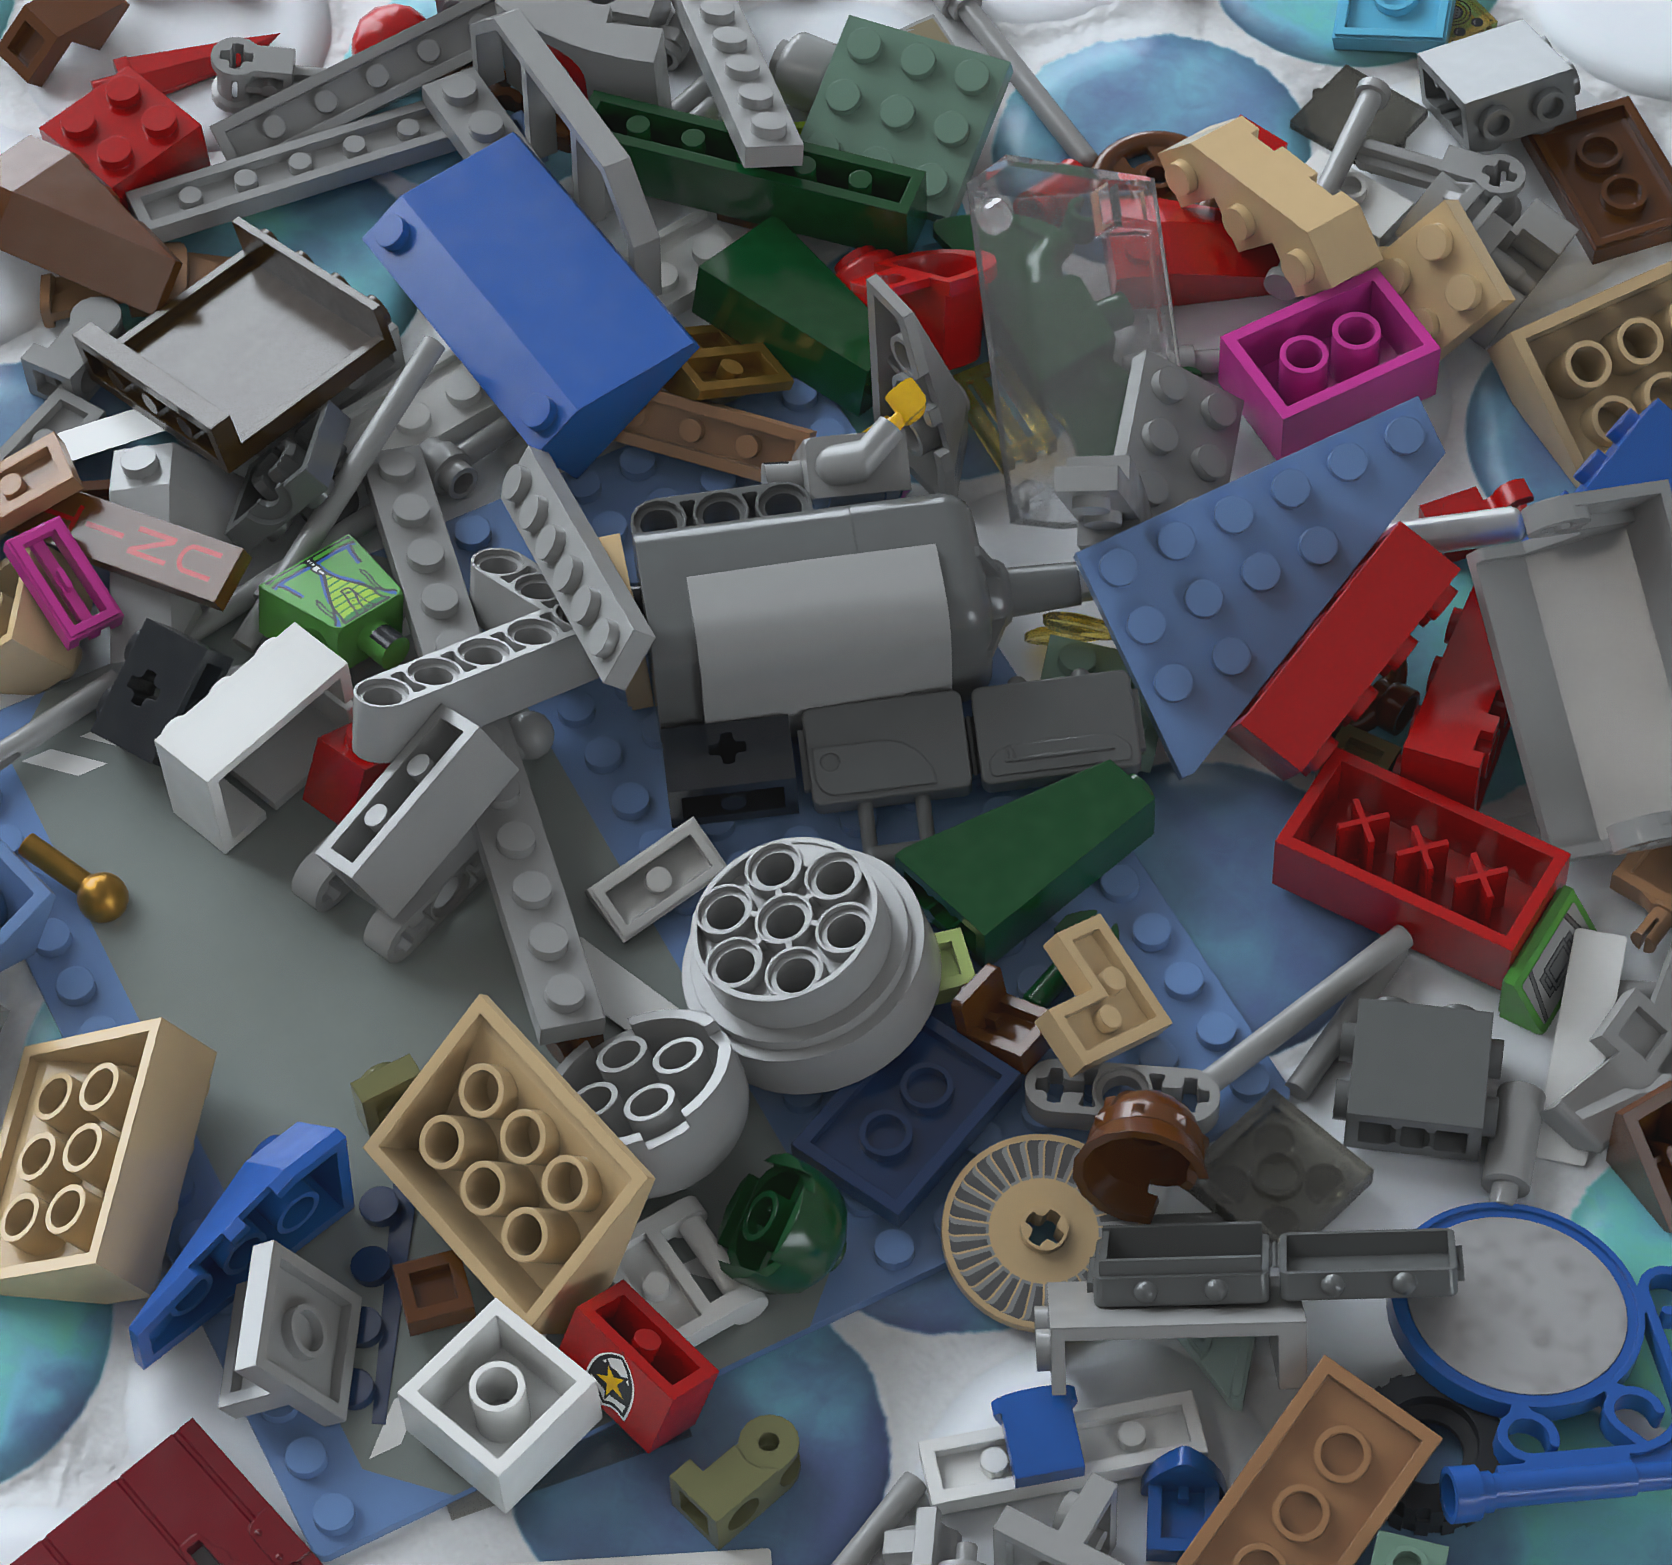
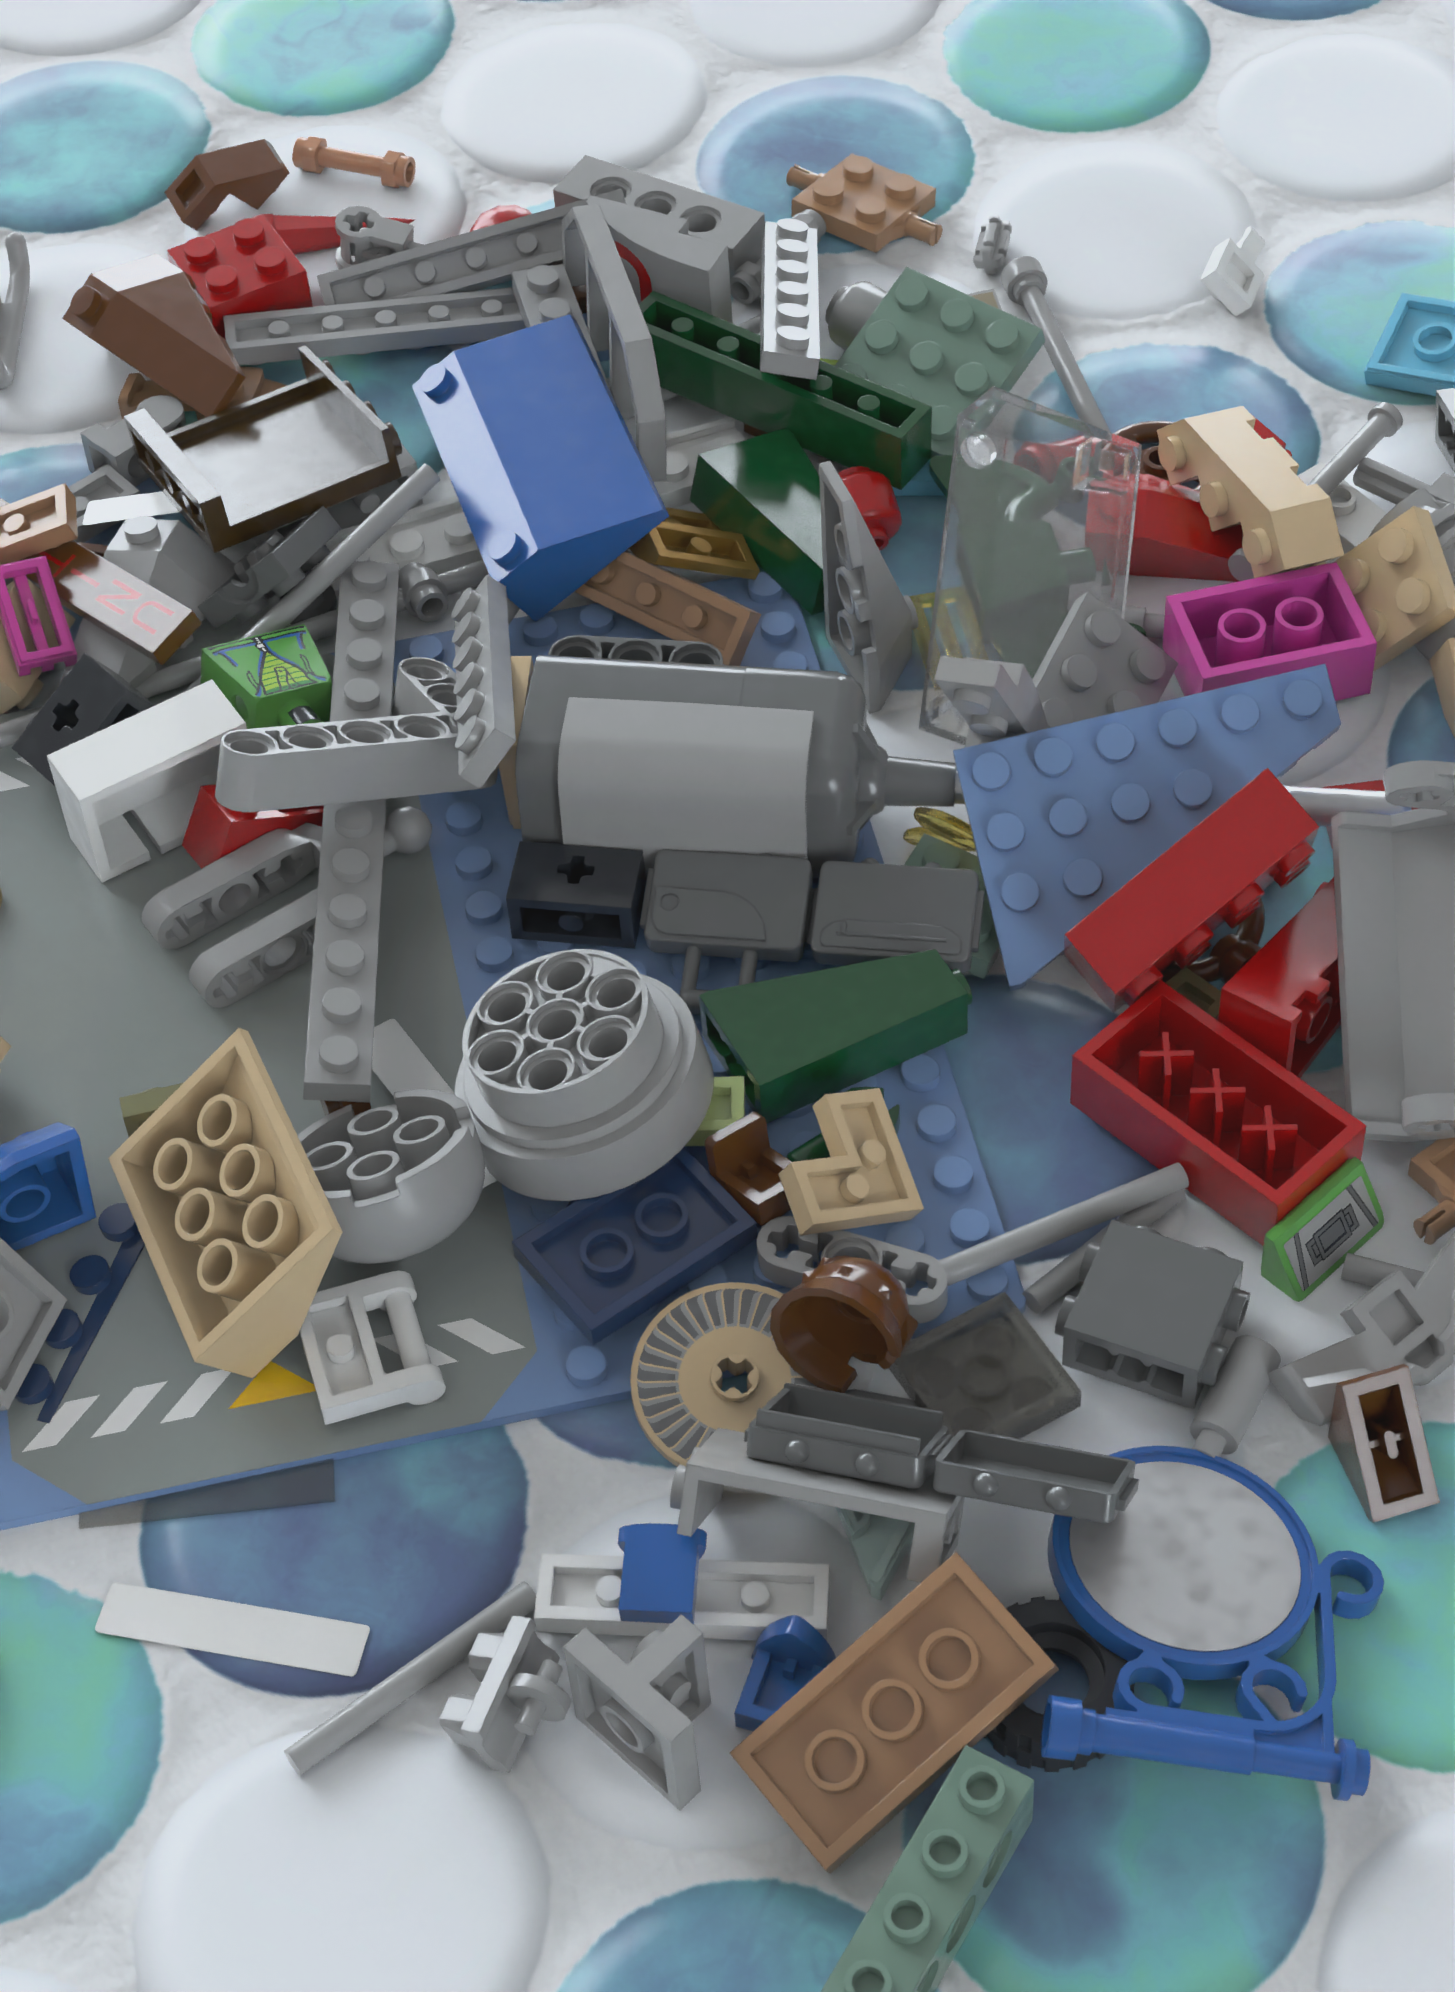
camera: 15 degrees right, 5 degrees down
light grey brick [315,703,520,919] -> none
reddish brown plate [392,1250,476,1337] -> none
white brick [397,1298,603,1514] -> none
red brick [559,1279,719,1454] -> none
white slope [584,816,727,943] -> none
olive leg [669,1414,801,1551] -> none
dark green cylinder [717,1153,848,1295] -> none
light grey torso [761,378,926,510] -> none
red container [850,249,996,370] -> none
clear smoke piece [1290,64,1428,174] -> none
white sticker [1536,928,1627,1166] -> none

